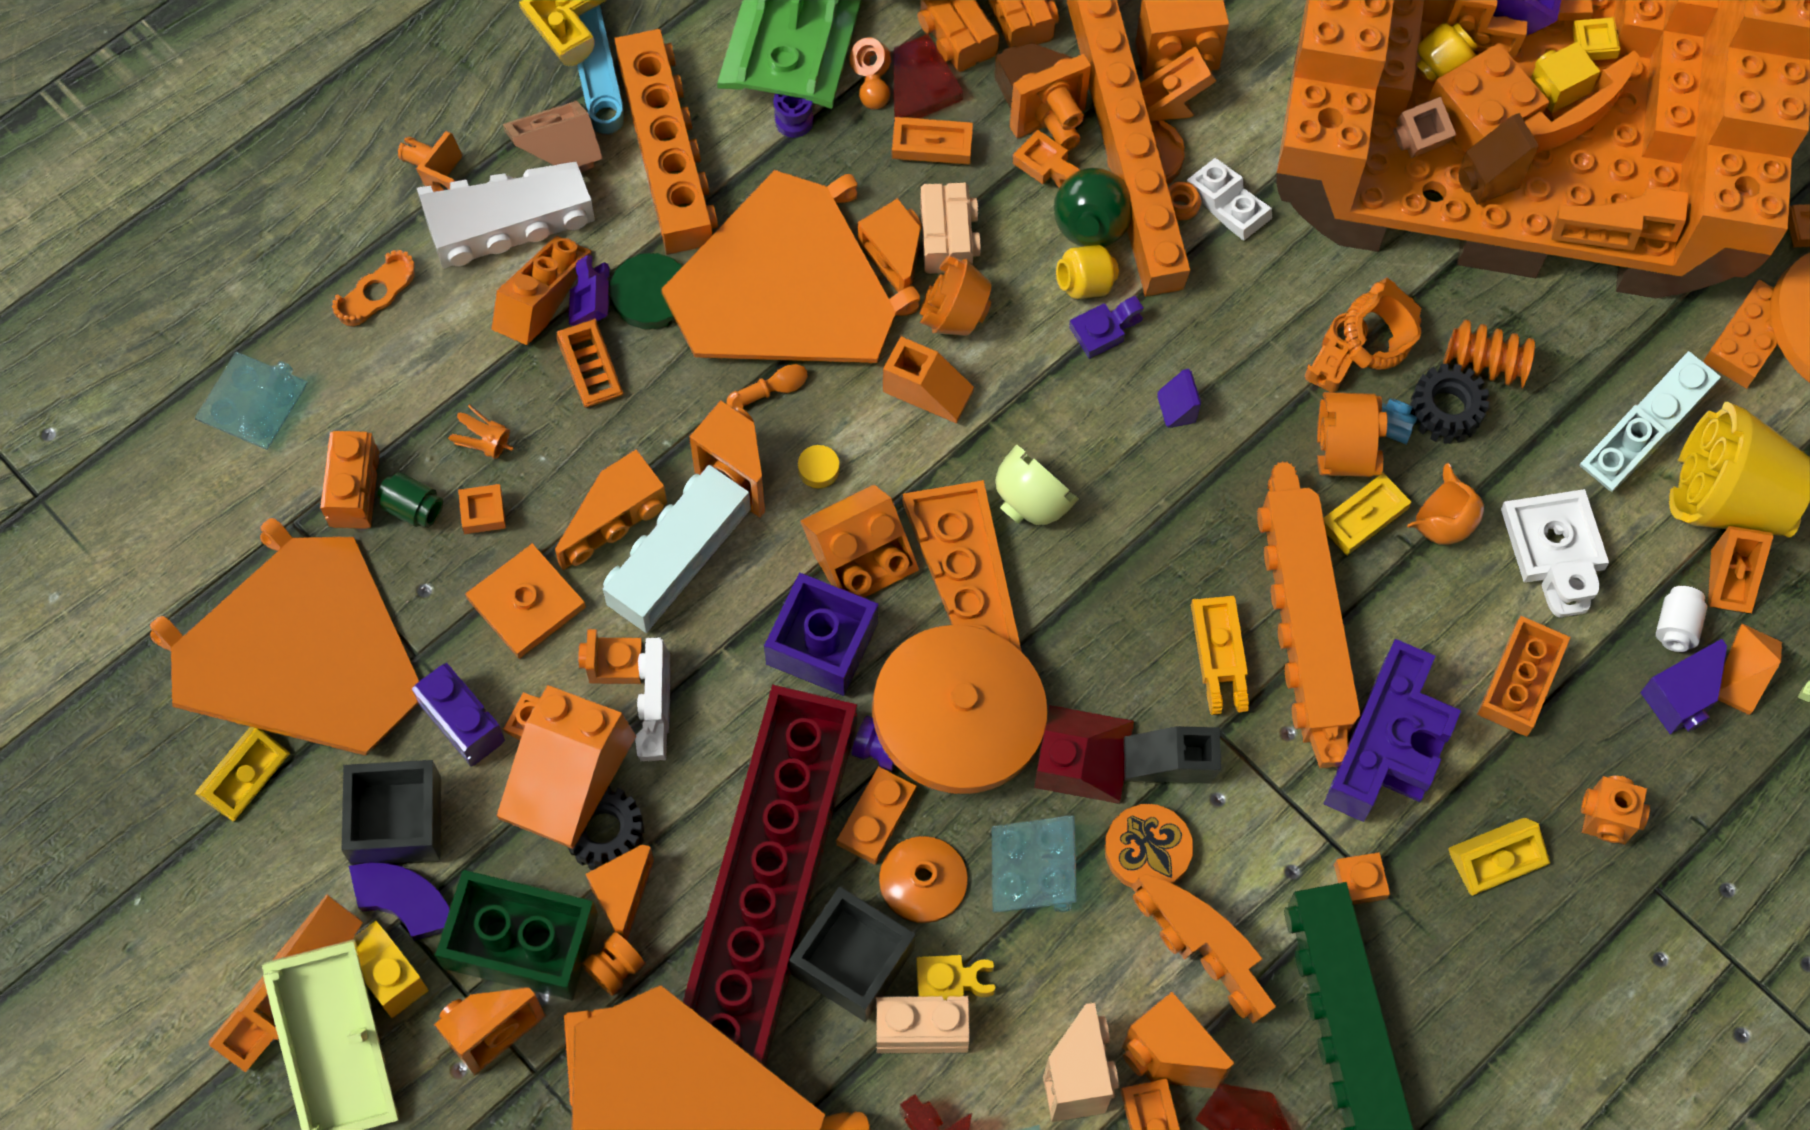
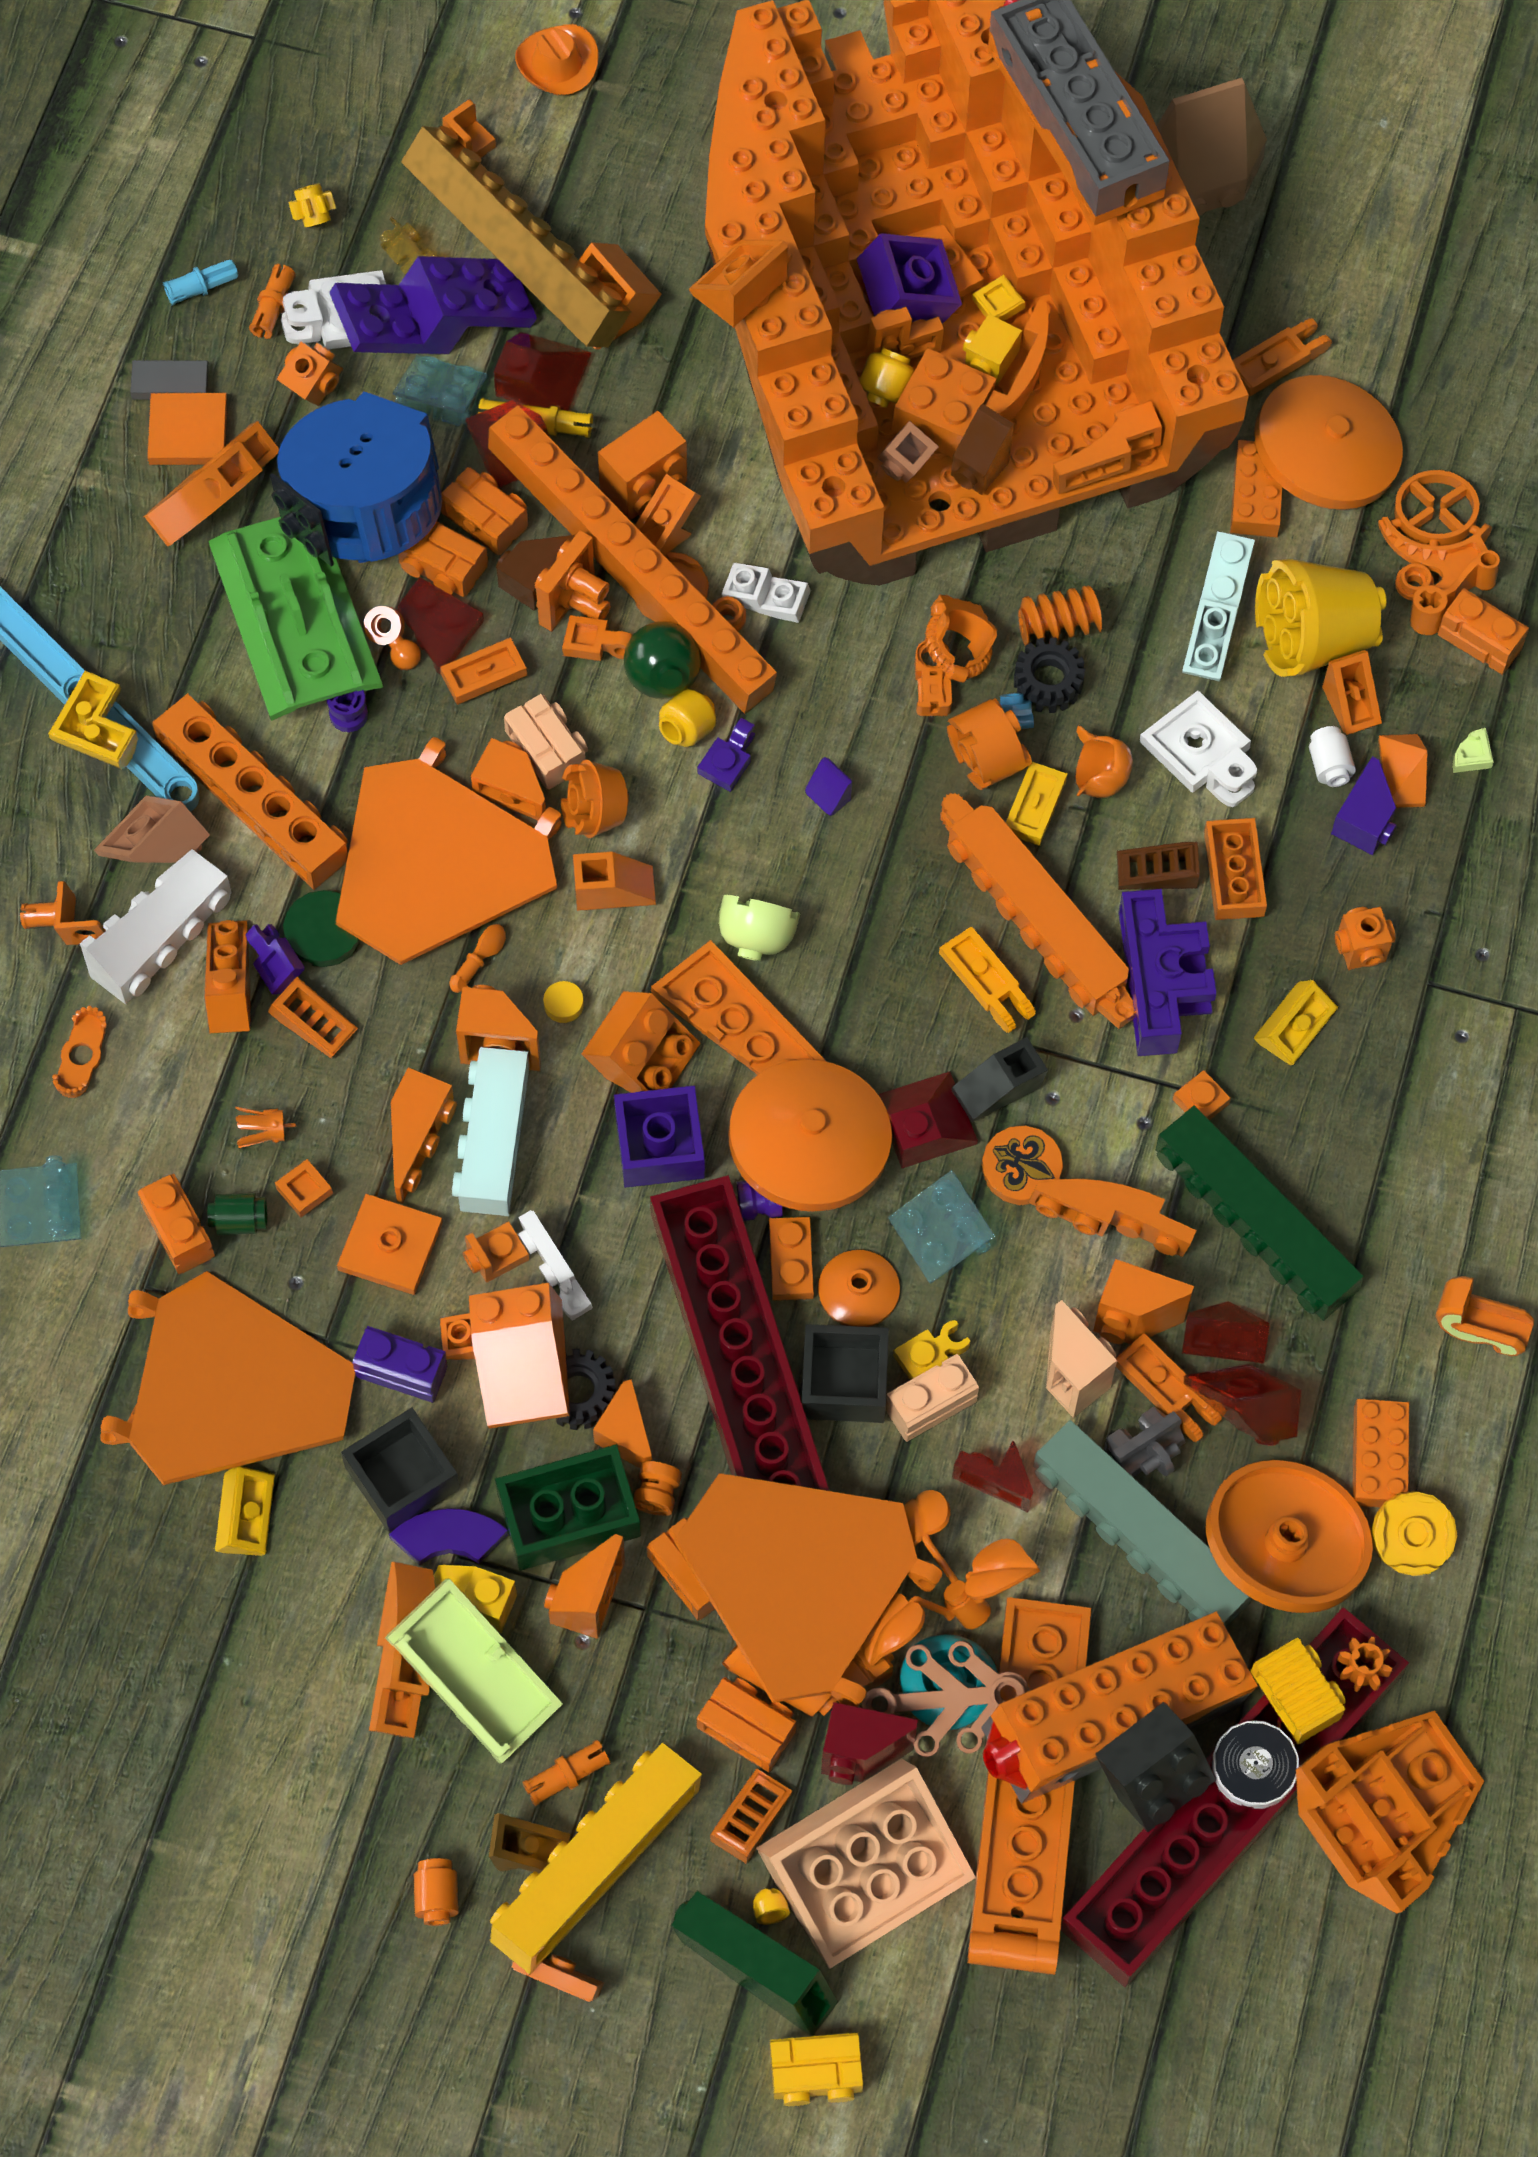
camera: 30 degrees left, 0 degrees up
none -> reddish brown slope [1116,842,1200,890]

